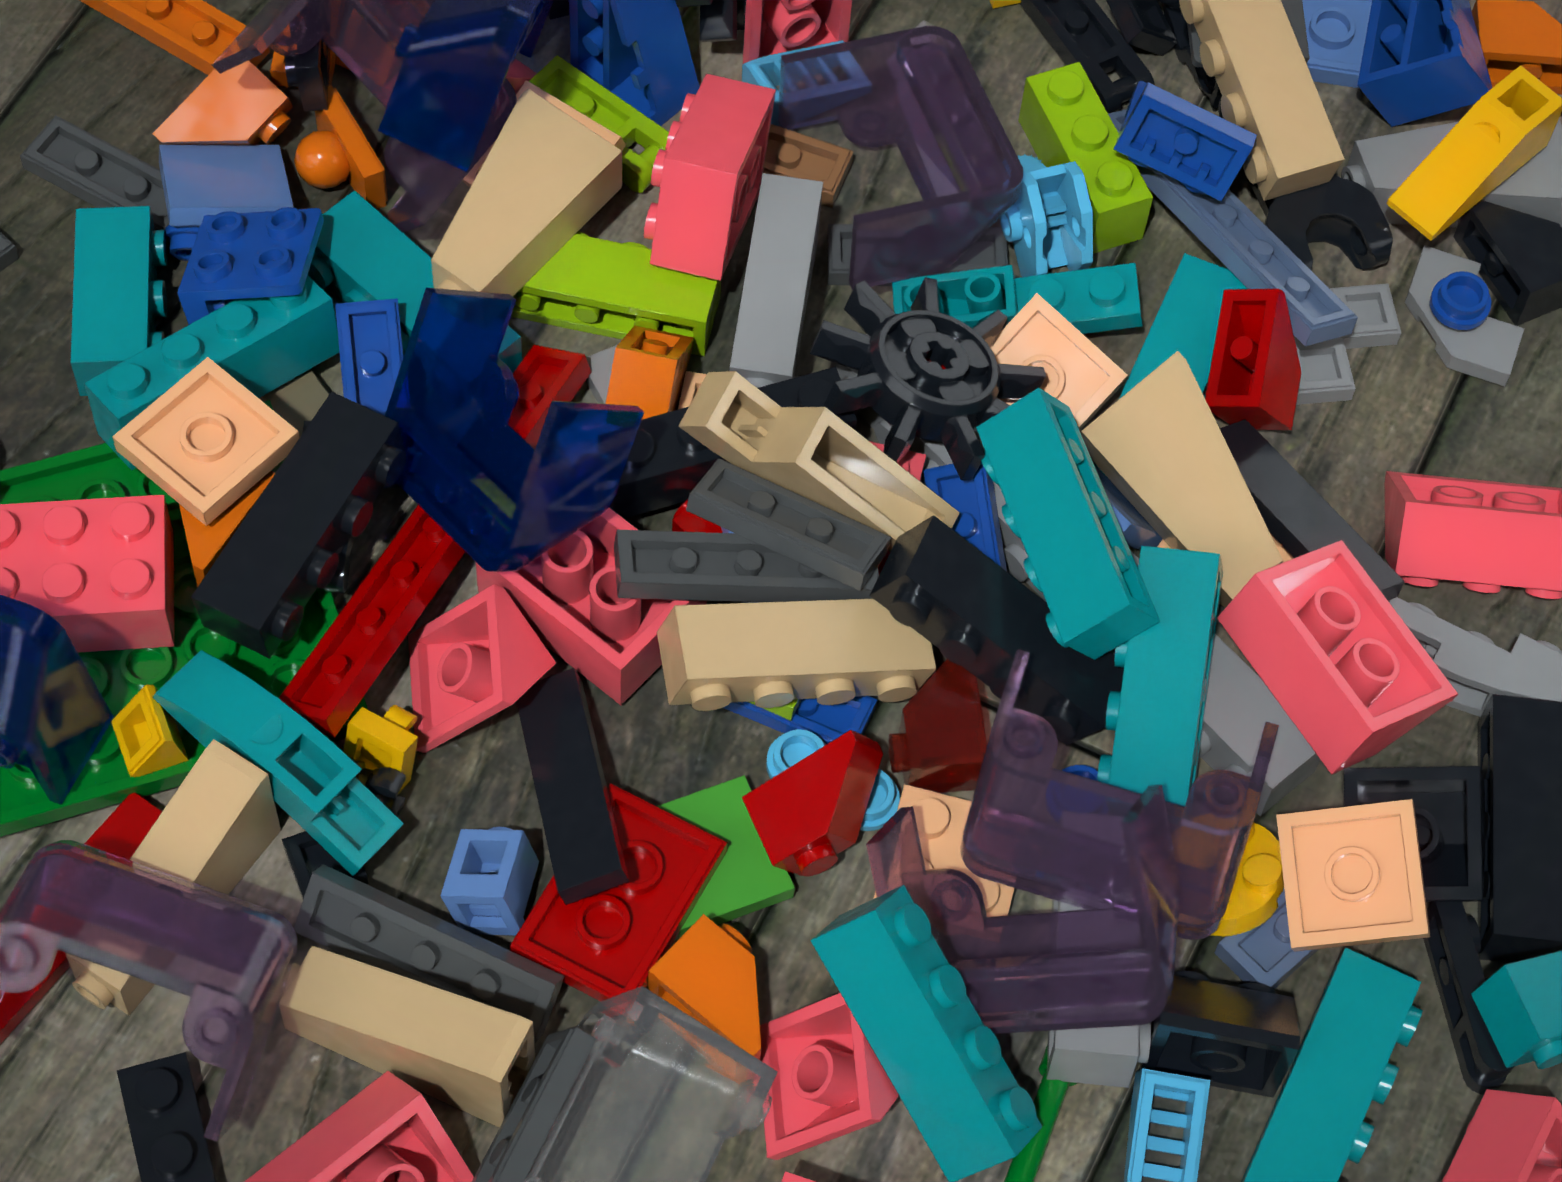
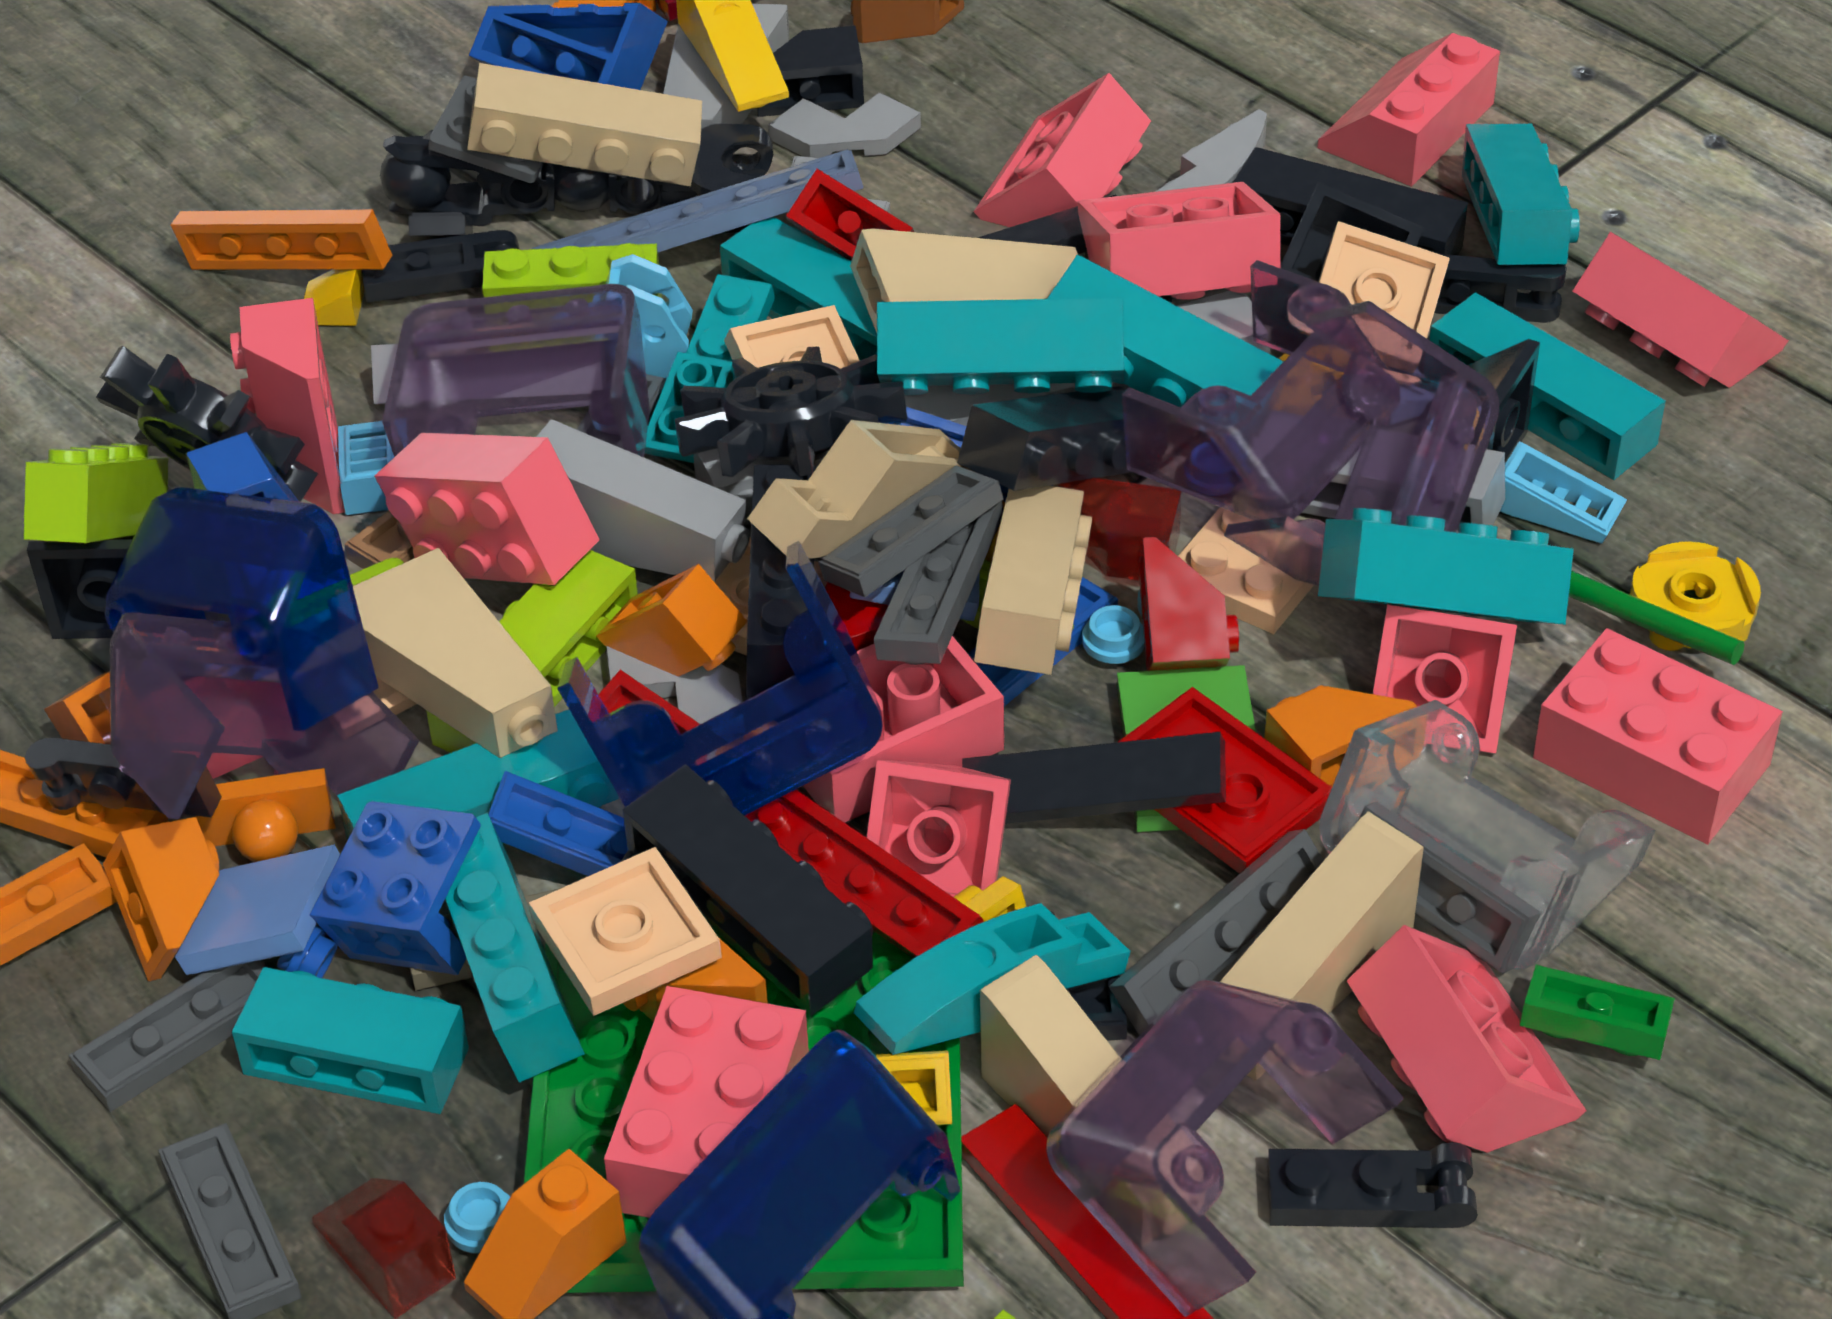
camera: 65 degrees left, 15 degrees down
medium blue brick [440,827,539,936] -> none
blue bracket [1114,81,1257,201] -> none
blue plate [1430,271,1492,330] -> none

